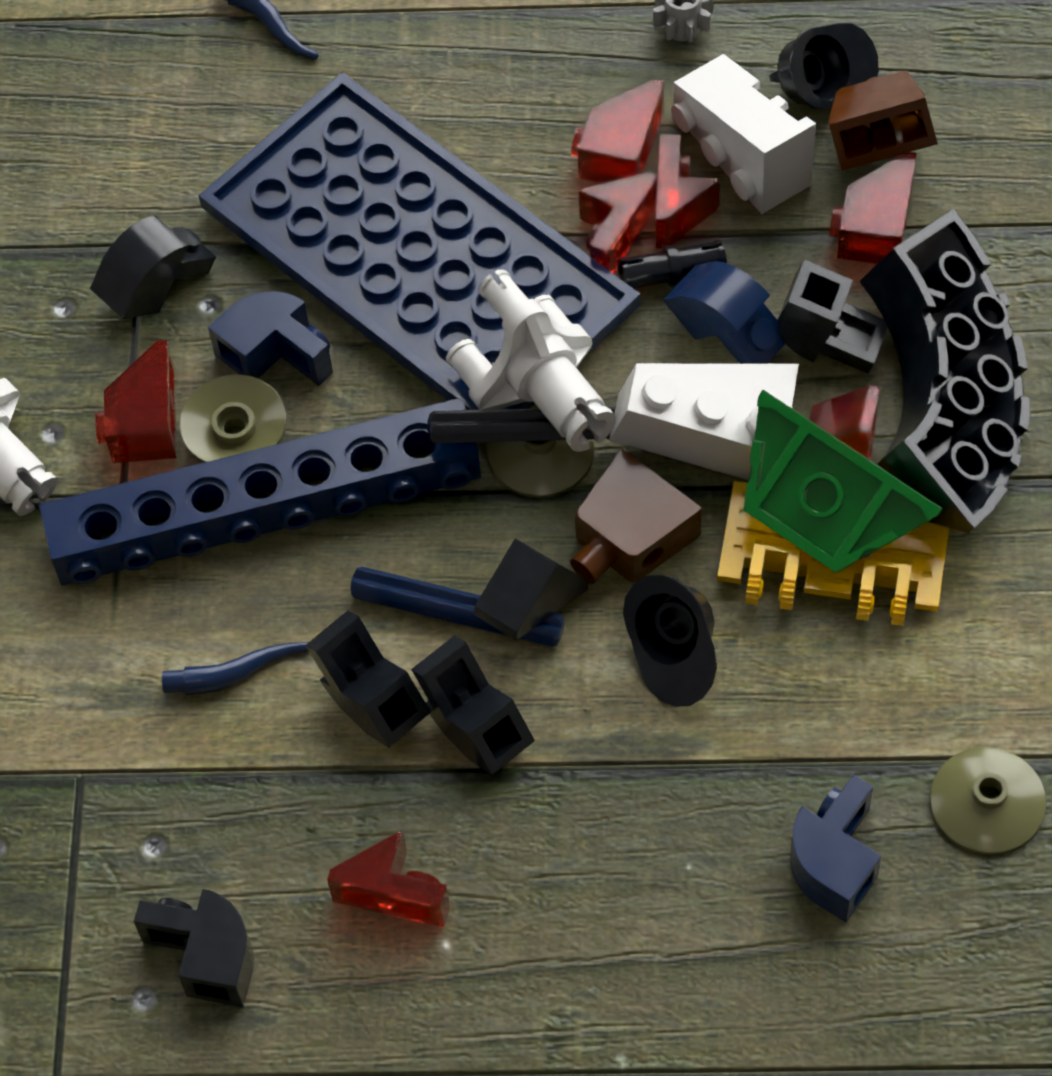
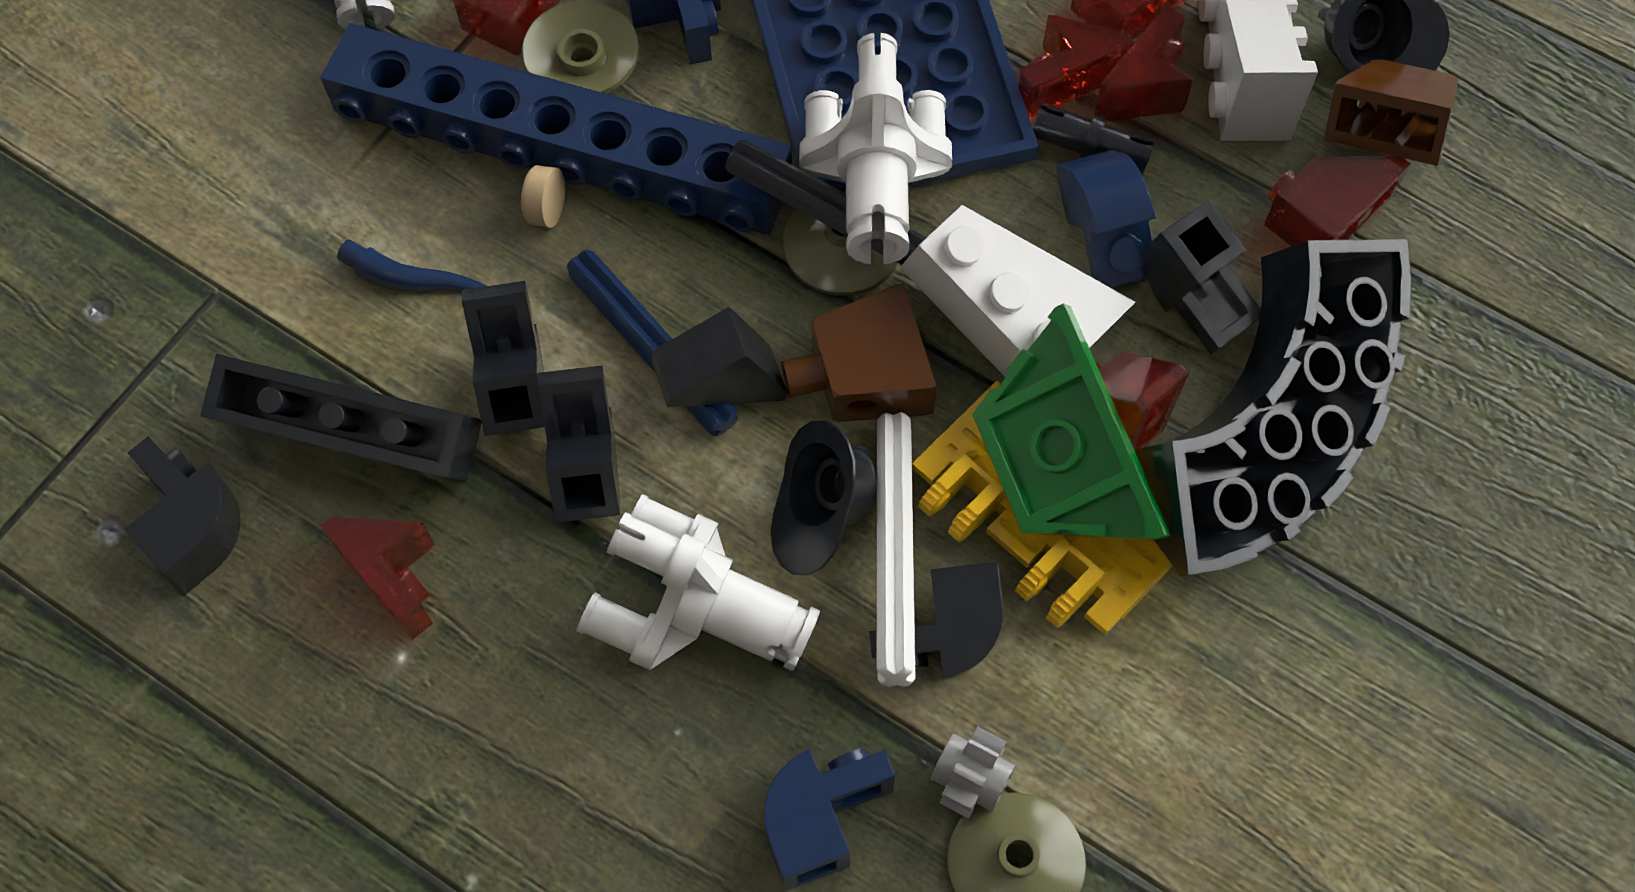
camera: 30 degrees right, 5 degrees up
none -> black brick [200,354,482,481]
none -> tan tile [521,165,565,228]
none -> white wheel [576,494,820,671]
none -> black brick [869,562,1003,679]
none -> white axle [877,412,915,687]
none -> light grey gear [931,726,1016,819]

